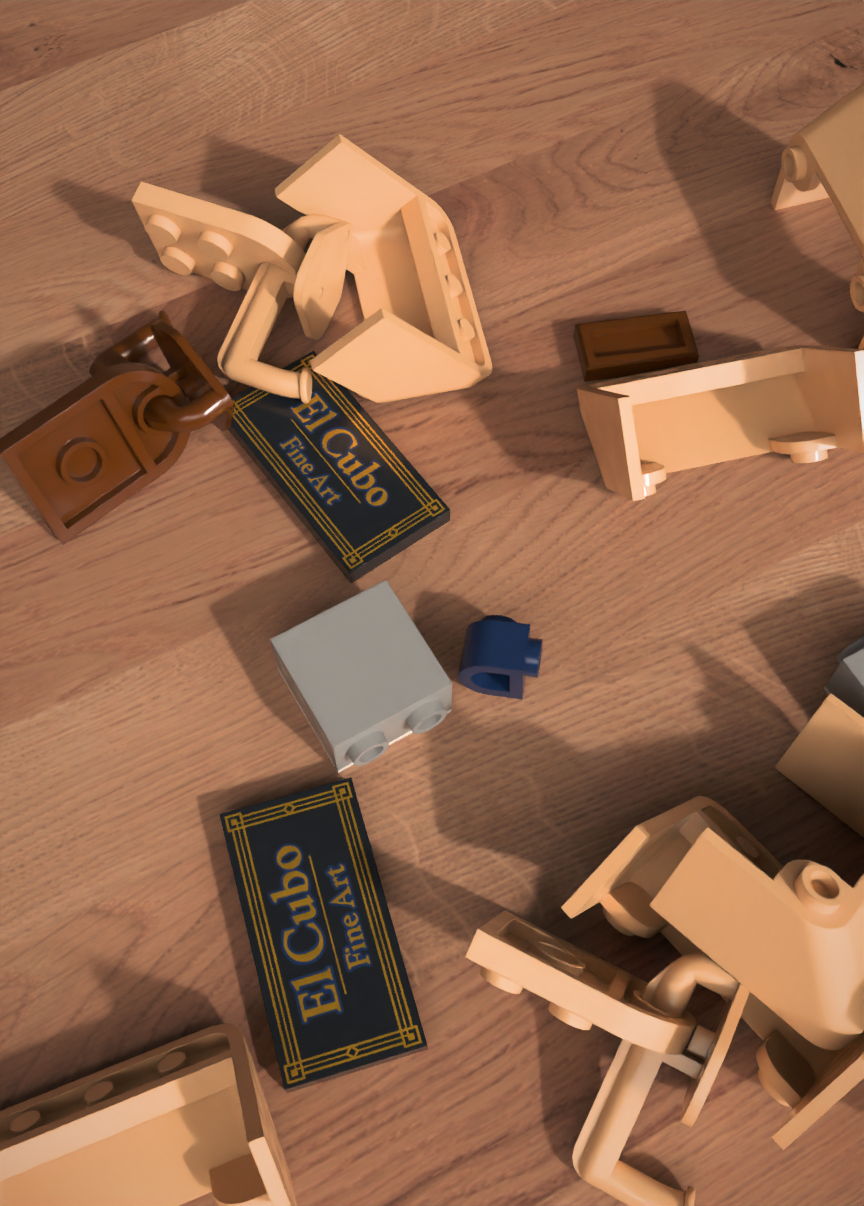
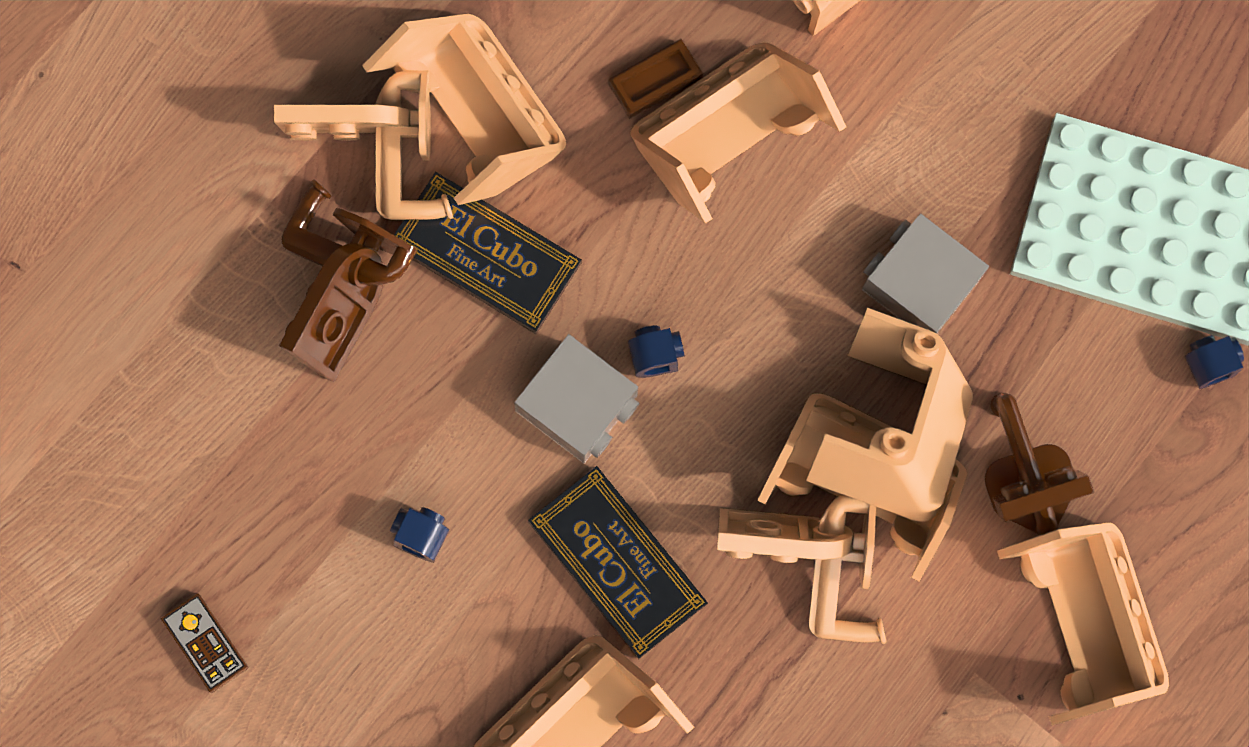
camera: 30 degrees left, 15 degrees up
none -> dark blue plate [390,507,449,563]

